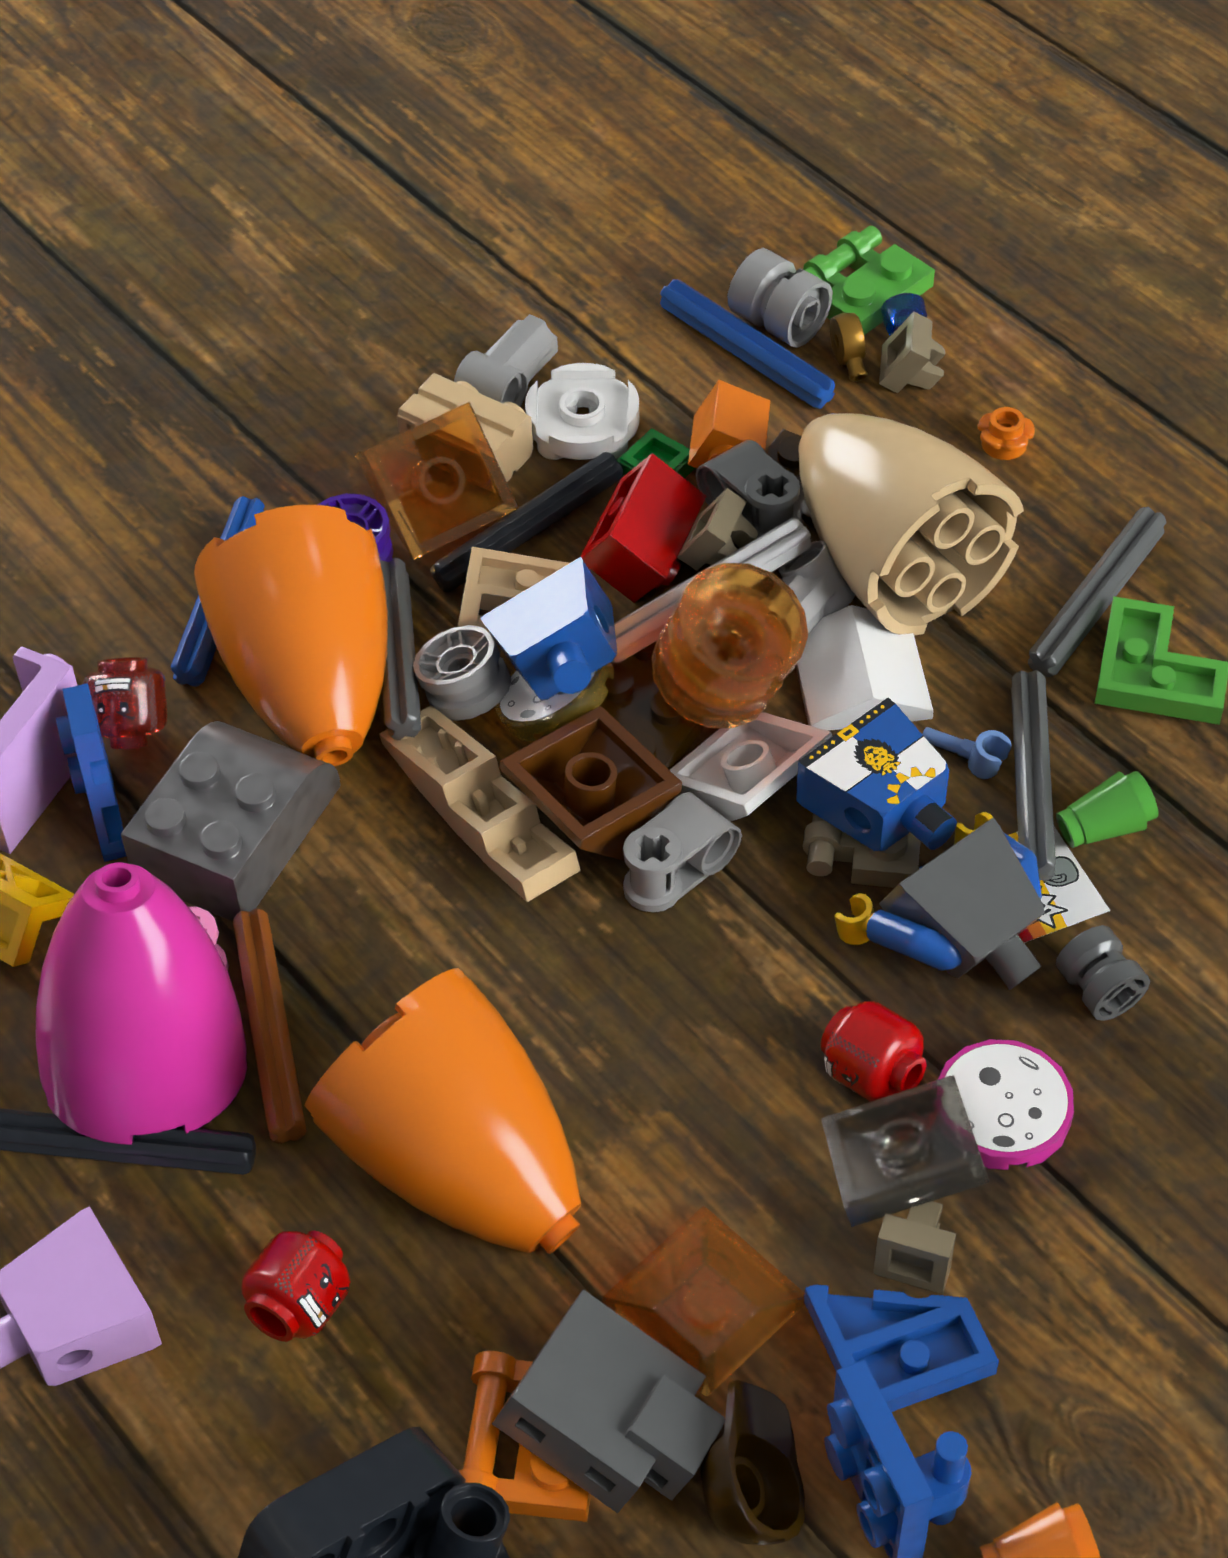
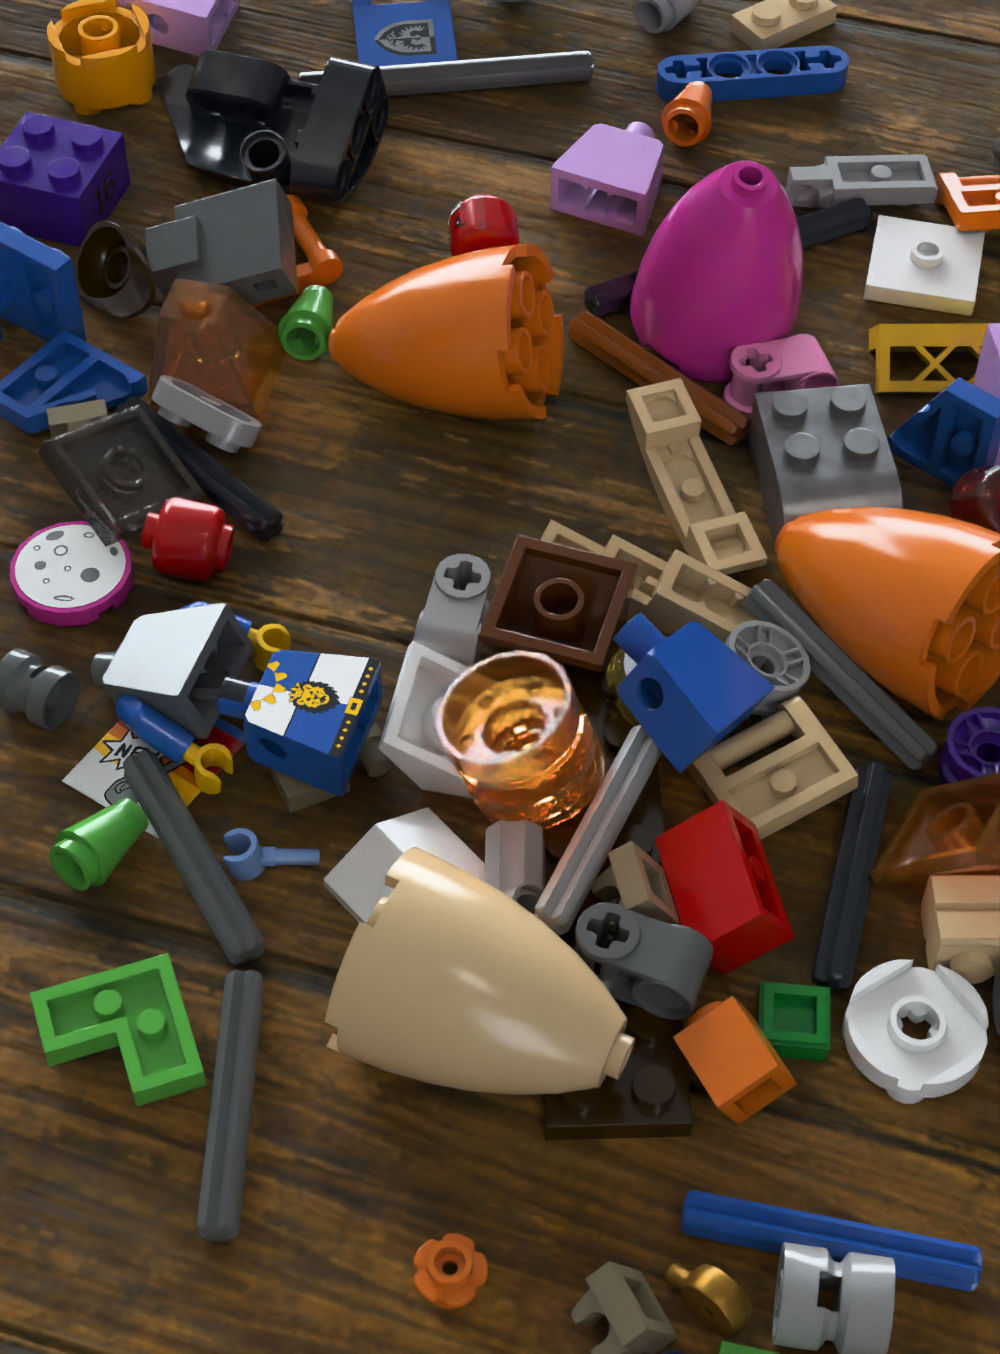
camera: 145 degrees right, 0 degrees up
none -> black axle [115,396,284,542]
none -> light grey plate [152,375,262,453]
none -> bright green cone [278,285,334,360]
none -> tan slope [626,378,768,575]

